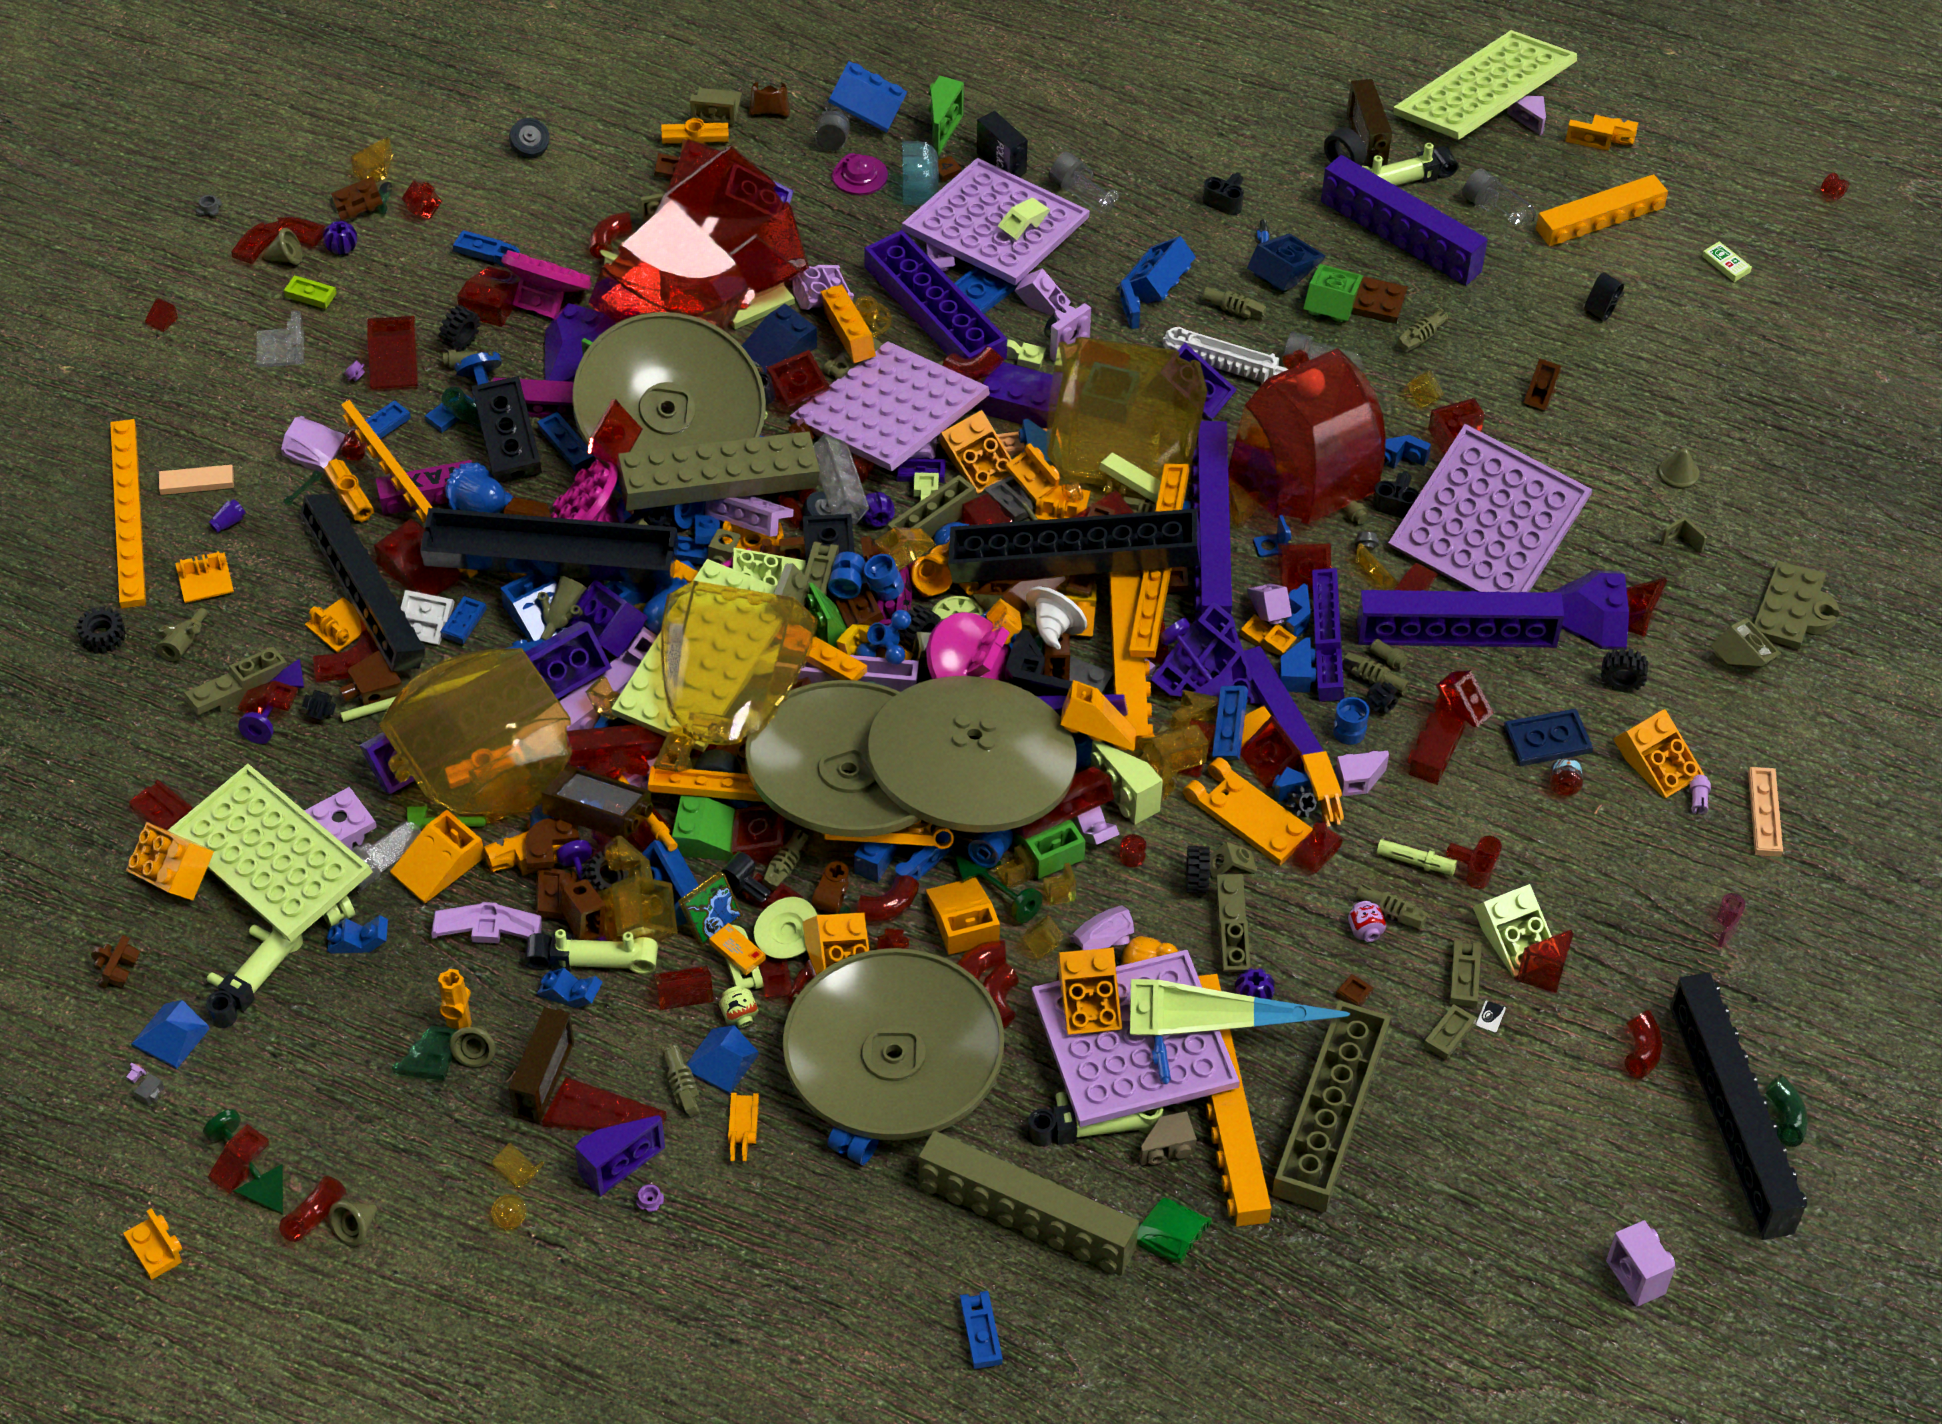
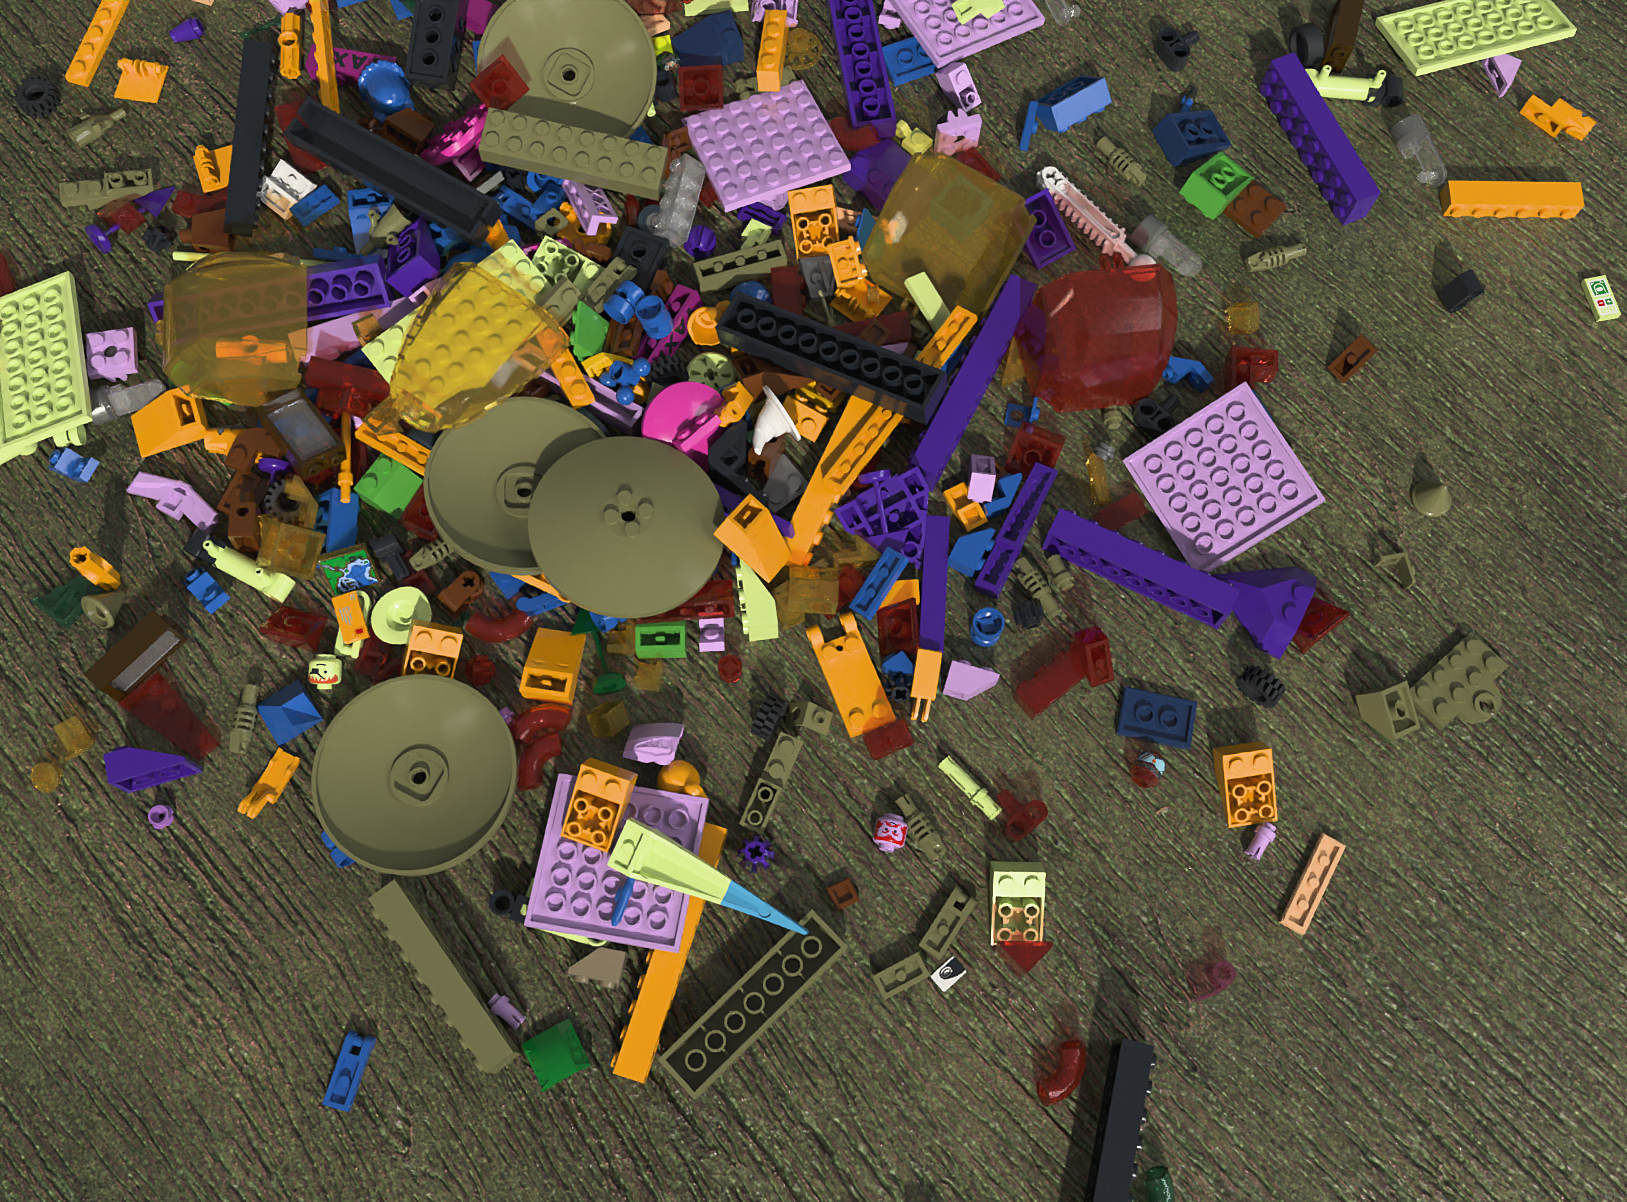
camera: 25 degrees right, 20 degrees up
clear yellow slope [875,527,936,571] -> none

